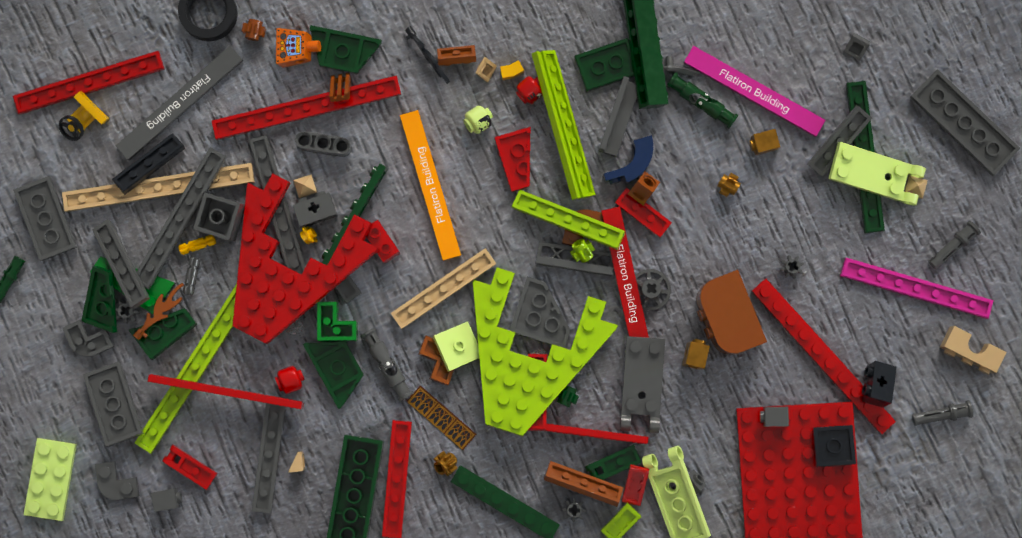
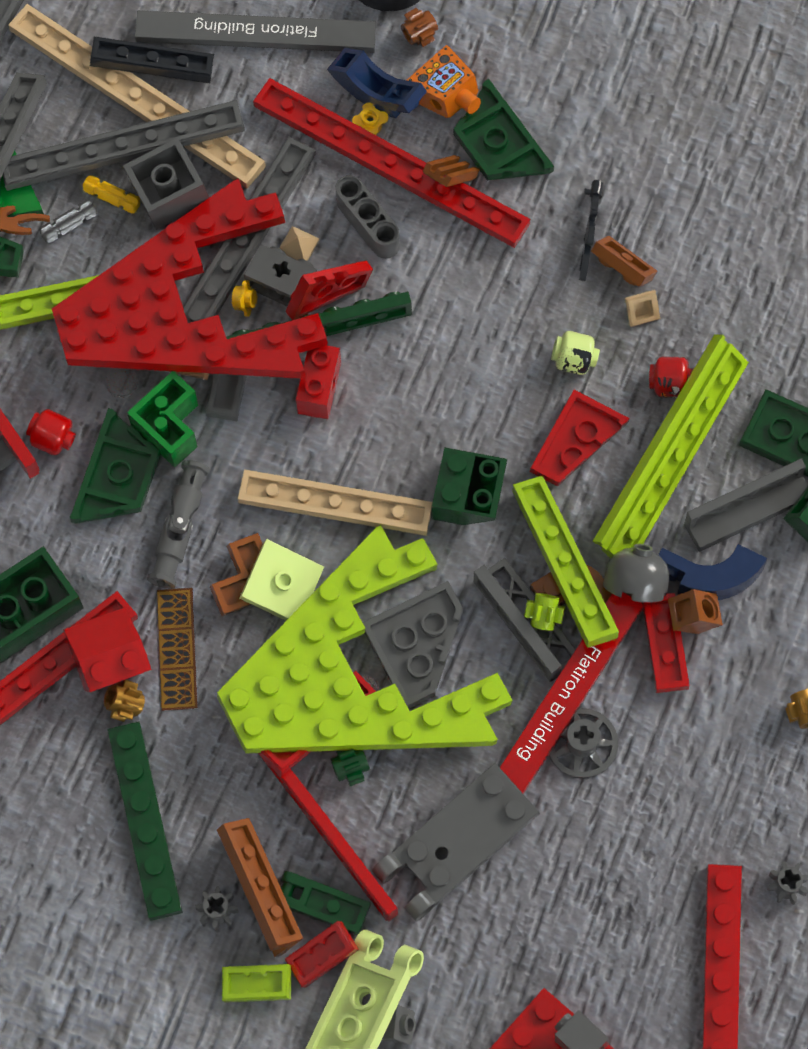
camera: 50 degrees right, 15 degrees down
light orange tile [400,110,461,261] -> none
yellow piece [500,60,524,80] -> none
pearl gold brick [682,339,710,370] -> none
dark orange brick [696,270,767,355] -> none
none -> red slope [63,607,152,692]
none -> red wing [285,260,373,320]
none -> dark blue arch [327,48,427,118]
none -> yellow plate [352,103,389,135]
none -> dark green slope [432,447,507,525]
none -> dark grey cylinder [603,544,669,602]

